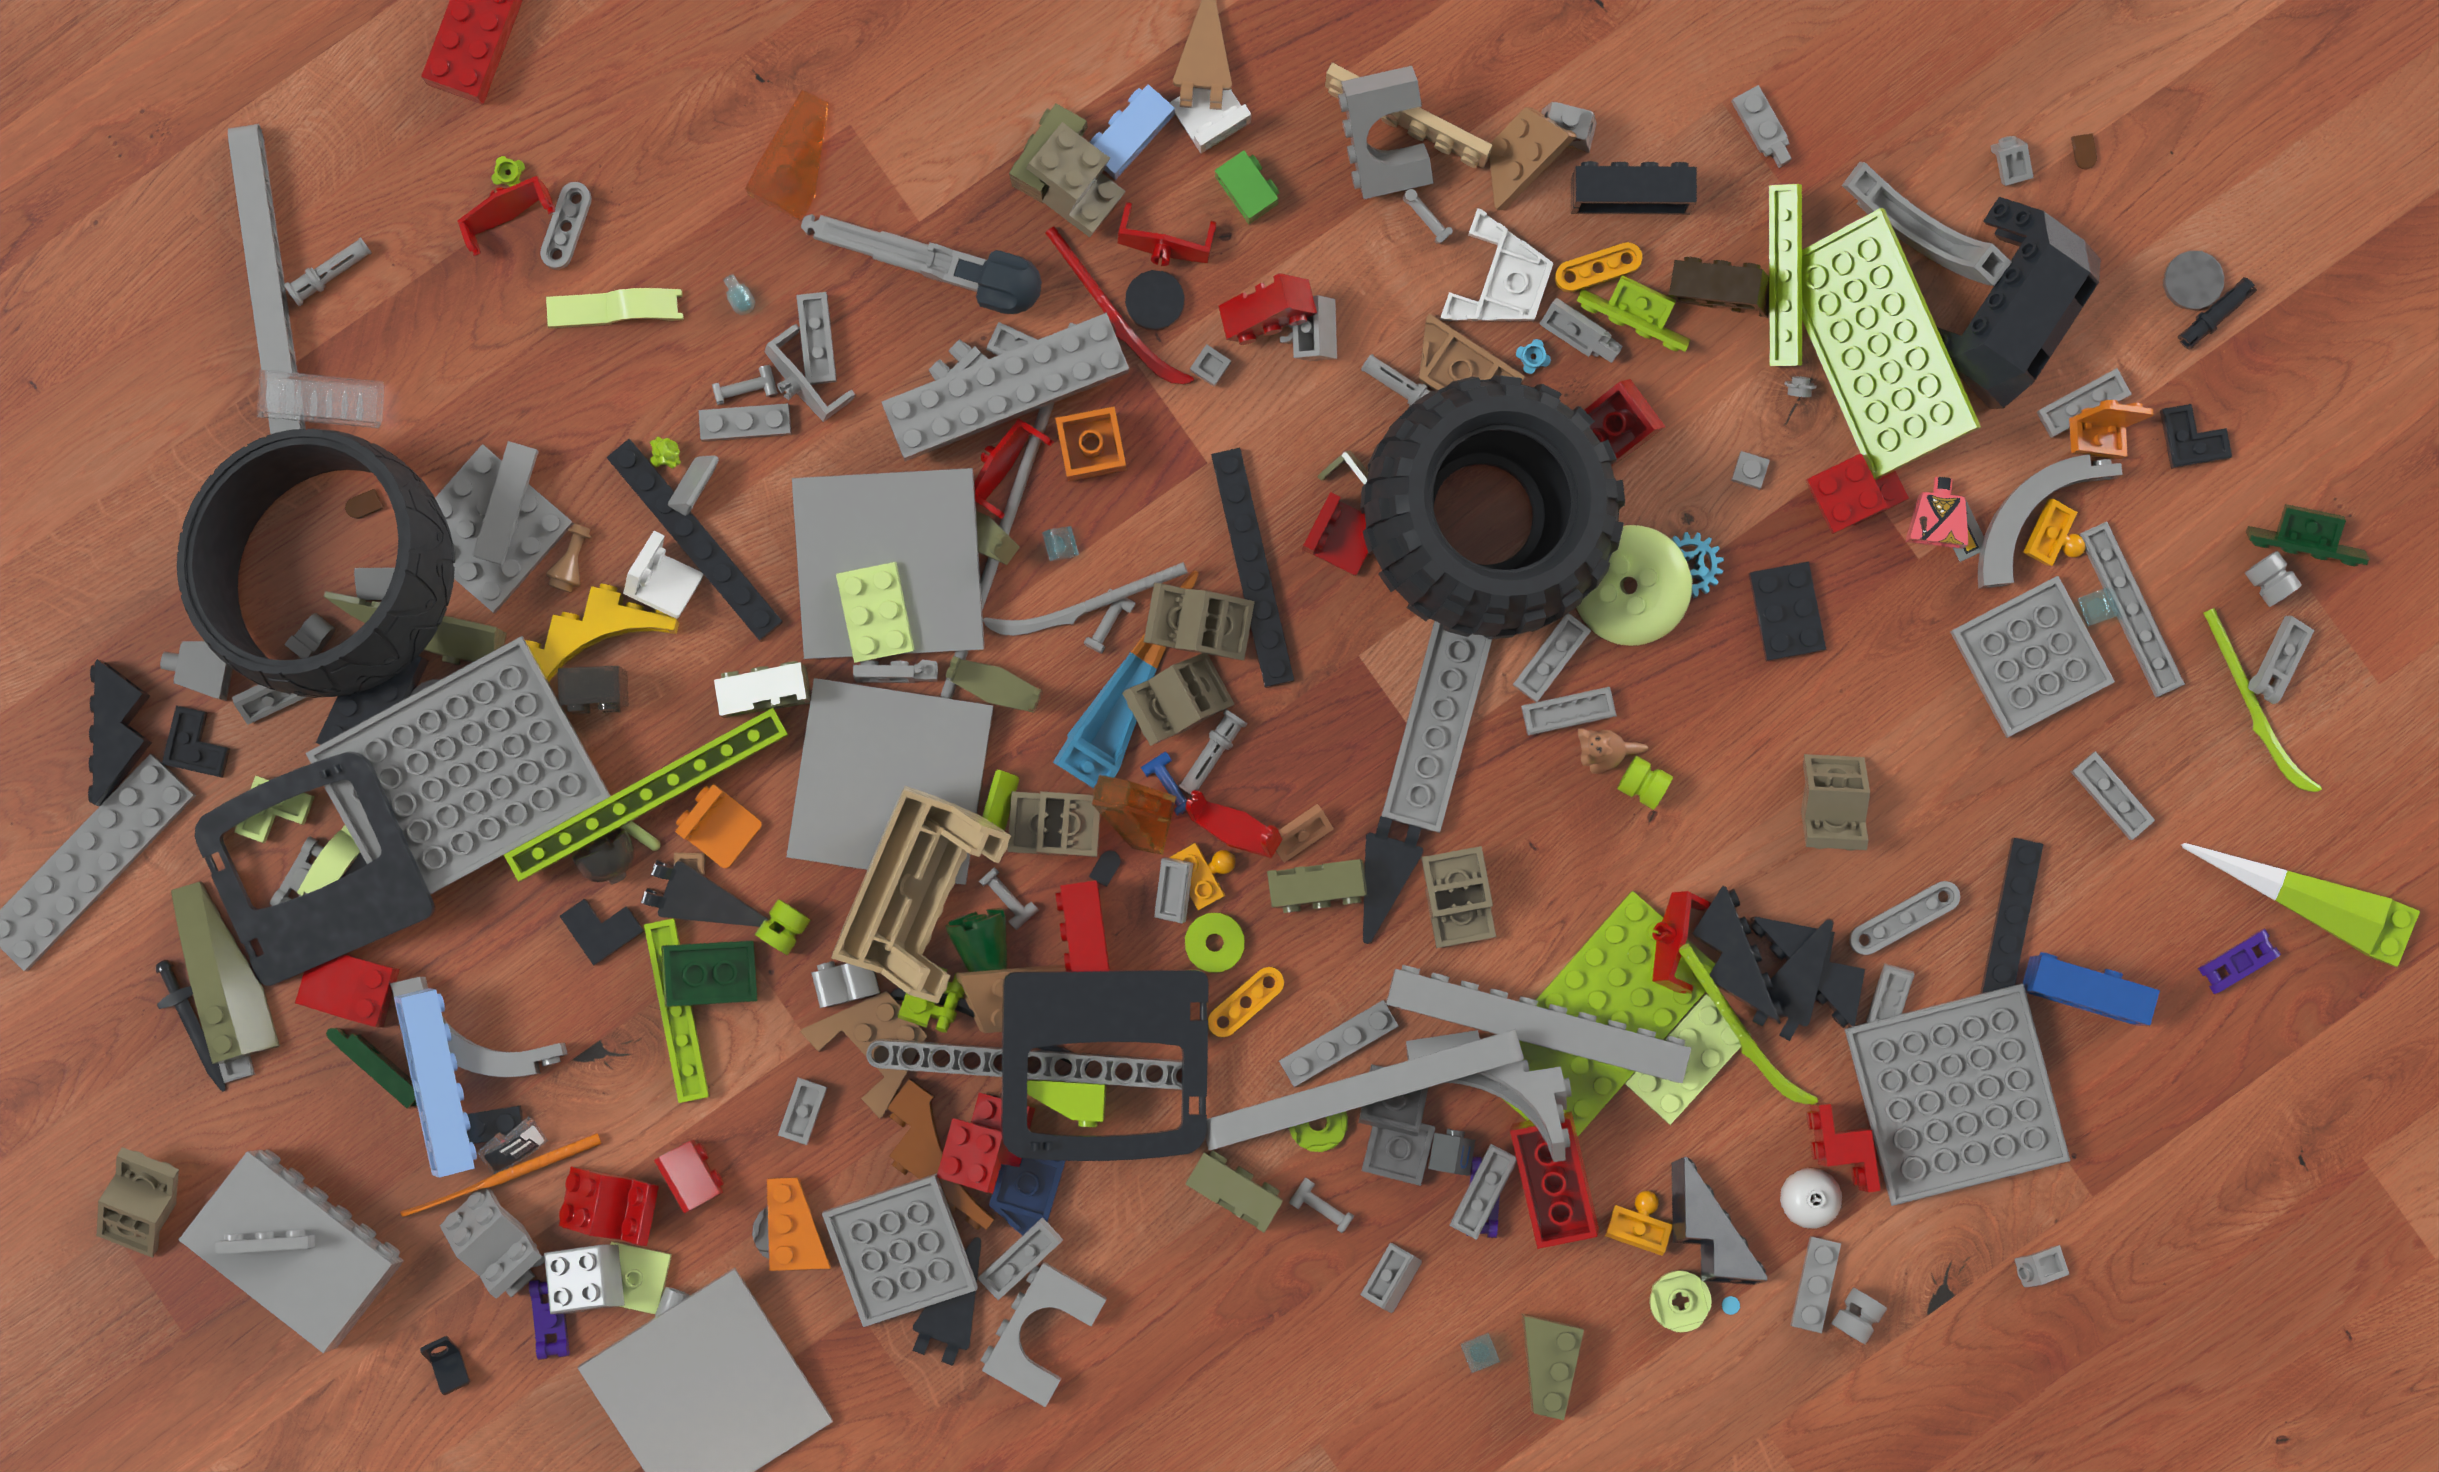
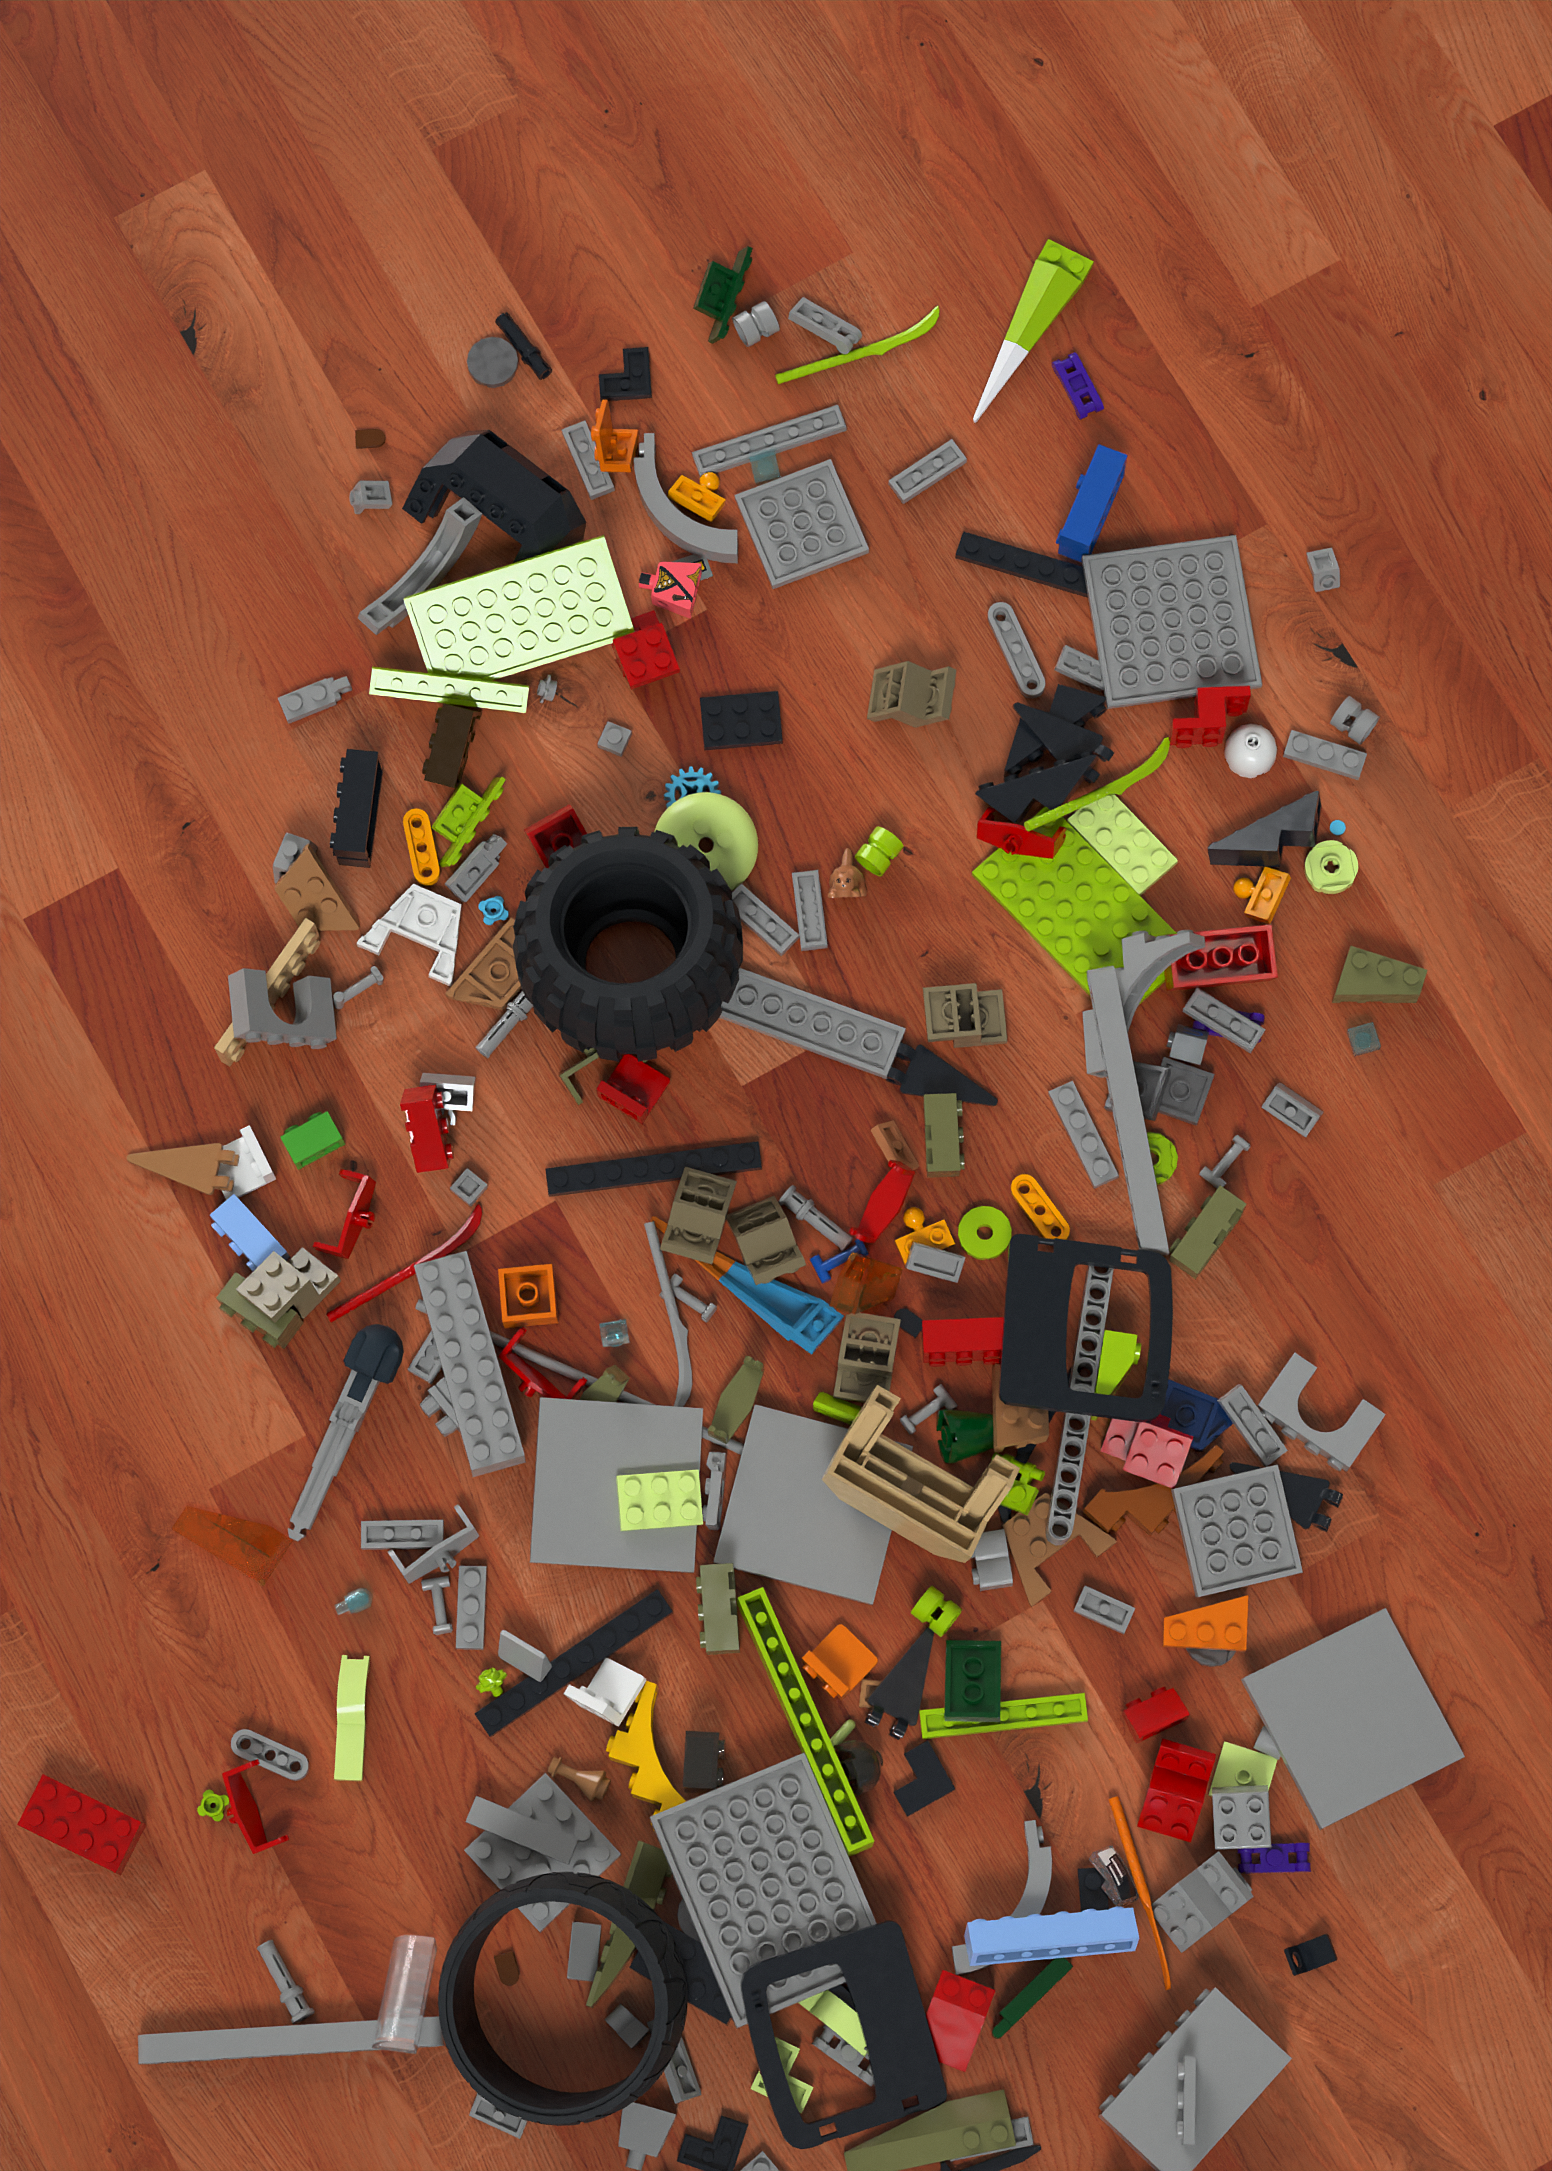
camera: 80 degrees left, 10 degrees down
black tile [1125,270,1185,331] -> none
light grey brick [1385,965,1691,1083] -> none

